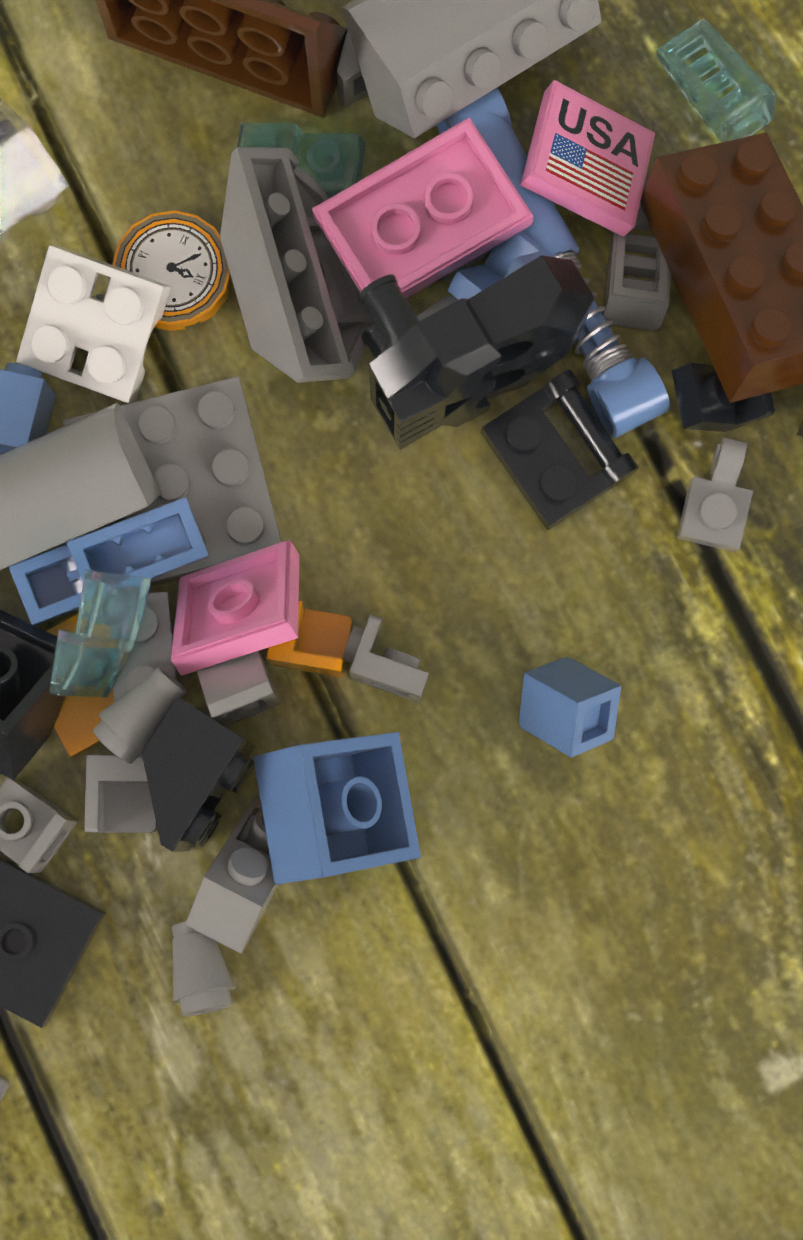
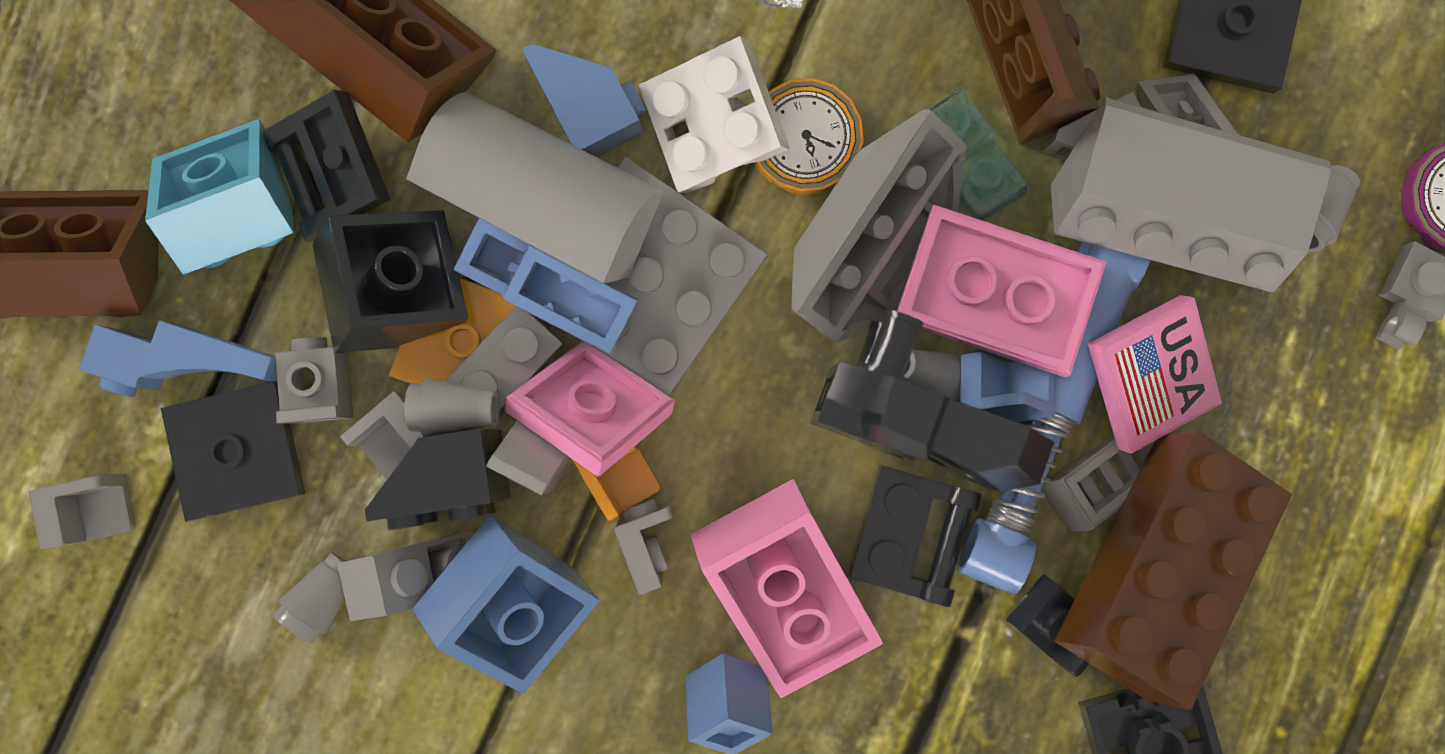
camera: 55 degrees right, 5 degrees up
clear light blue slope [49,569,151,697] -> none
clear light blue slope [656,18,776,143] -> none
light grey plate [677,437,753,552] -> none
none -> bright pink slope [690,479,883,699]

